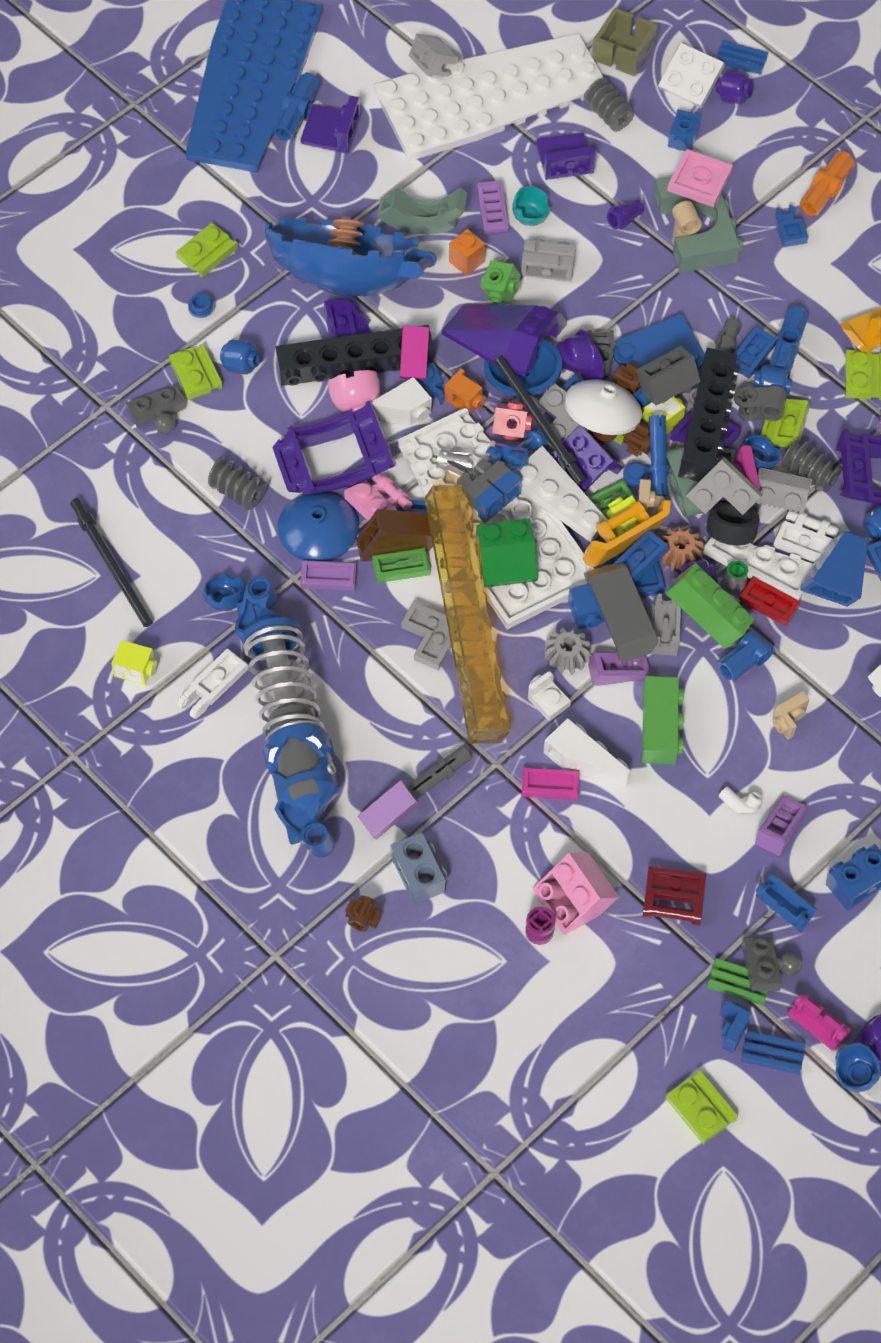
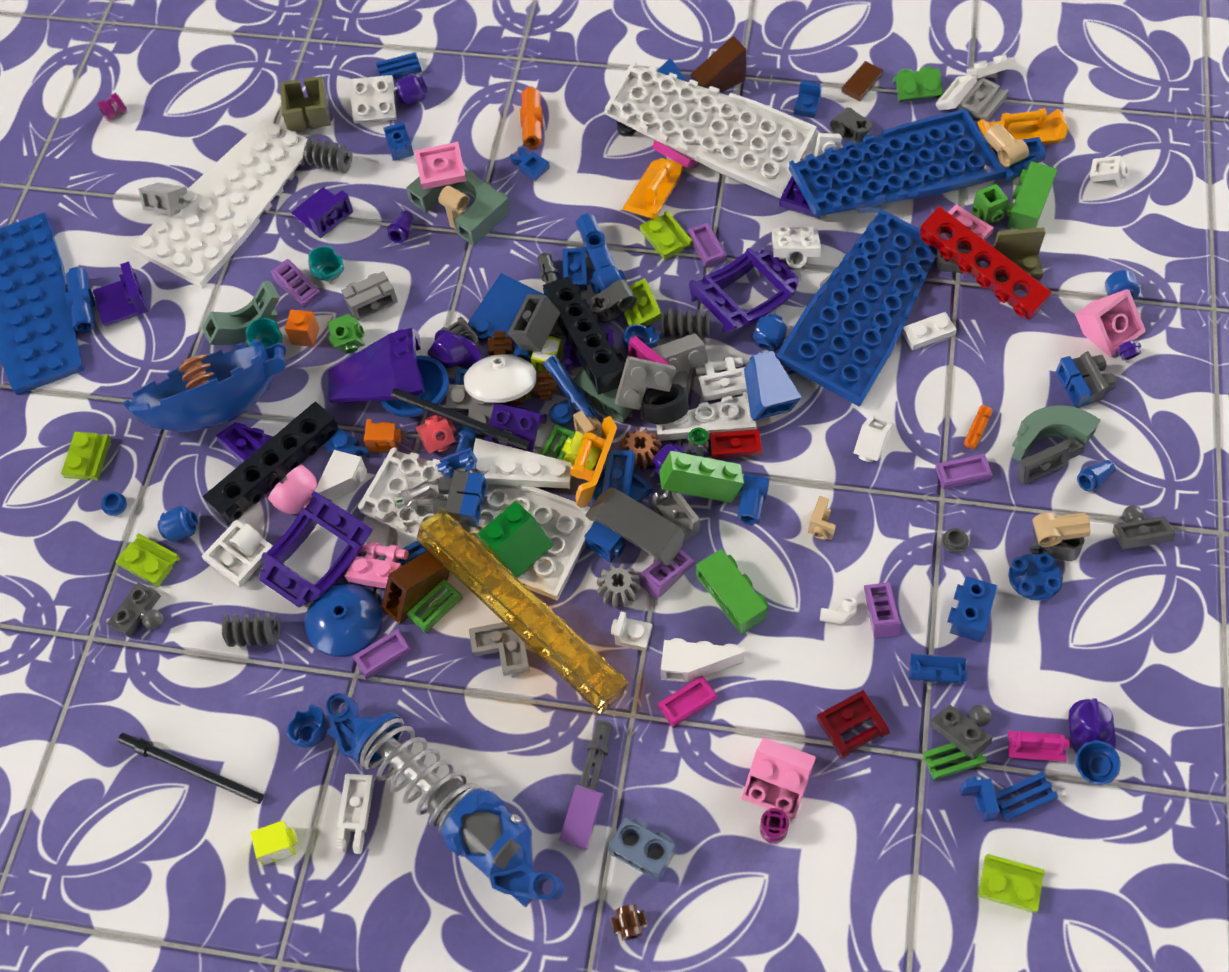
camera: 30 degrees left, 0 degrees up
dark pink tile [400,325,429,380] -> none
none -> white plate [201,519,273,587]
none -> teal hair [246,318,283,348]

